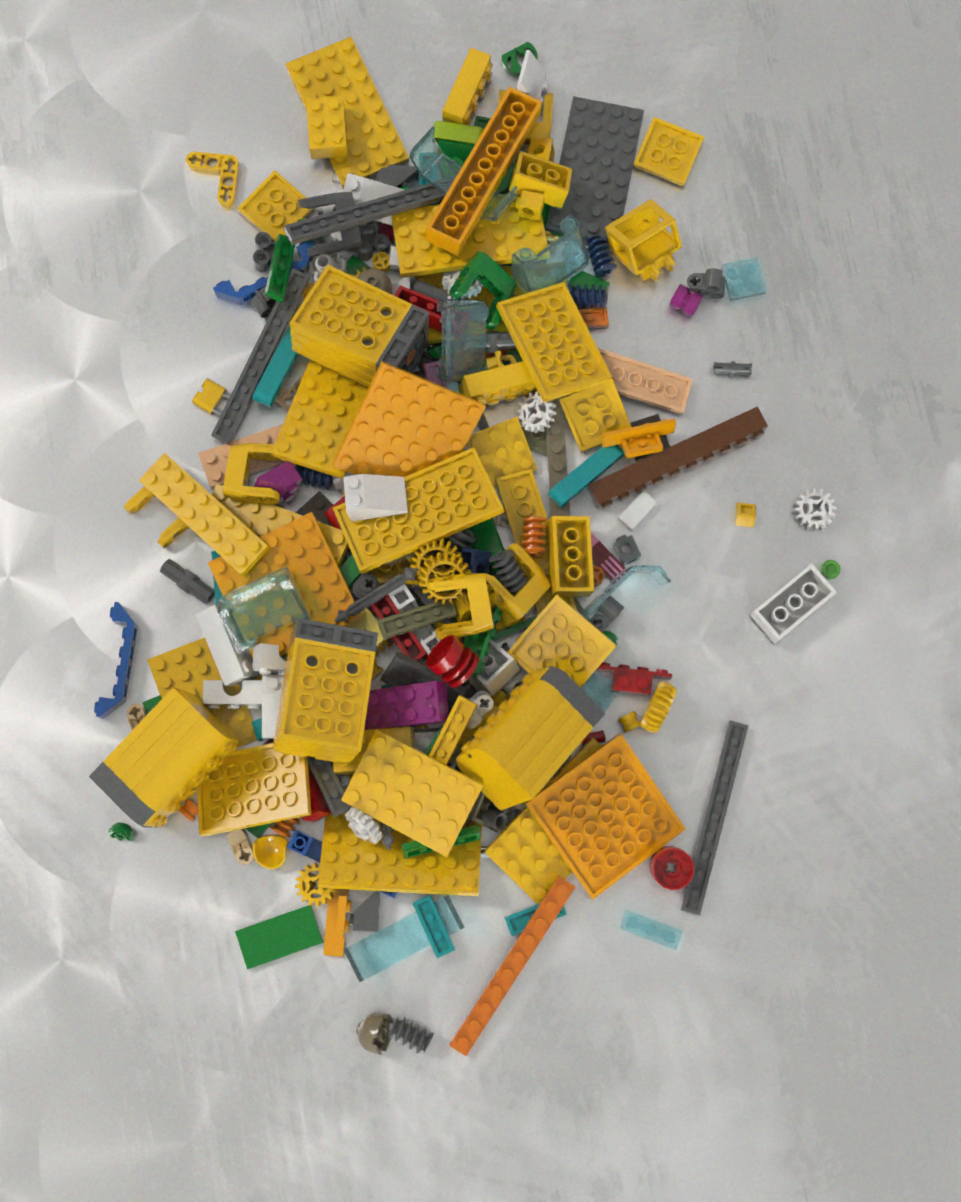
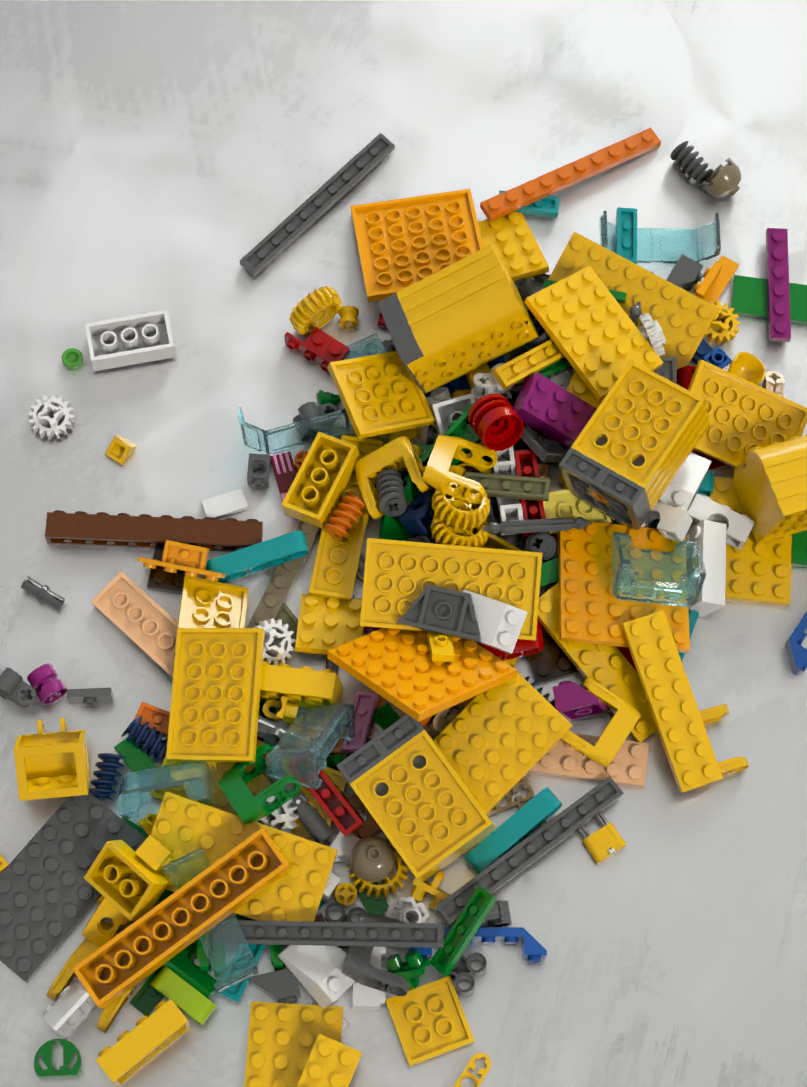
camera: 155 degrees left, 10 degrees down
dark grey piece [160,558,215,605] -> none
clear light blue plate [620,910,683,950] -> none
red wheel [649,846,694,890] -> none
none -> dark grey plate [67,688,113,706]
none -> dark grey wing [397,585,482,643]
none -> yellow plate [427,631,455,662]
none -> magenta plate [766,228,791,342]

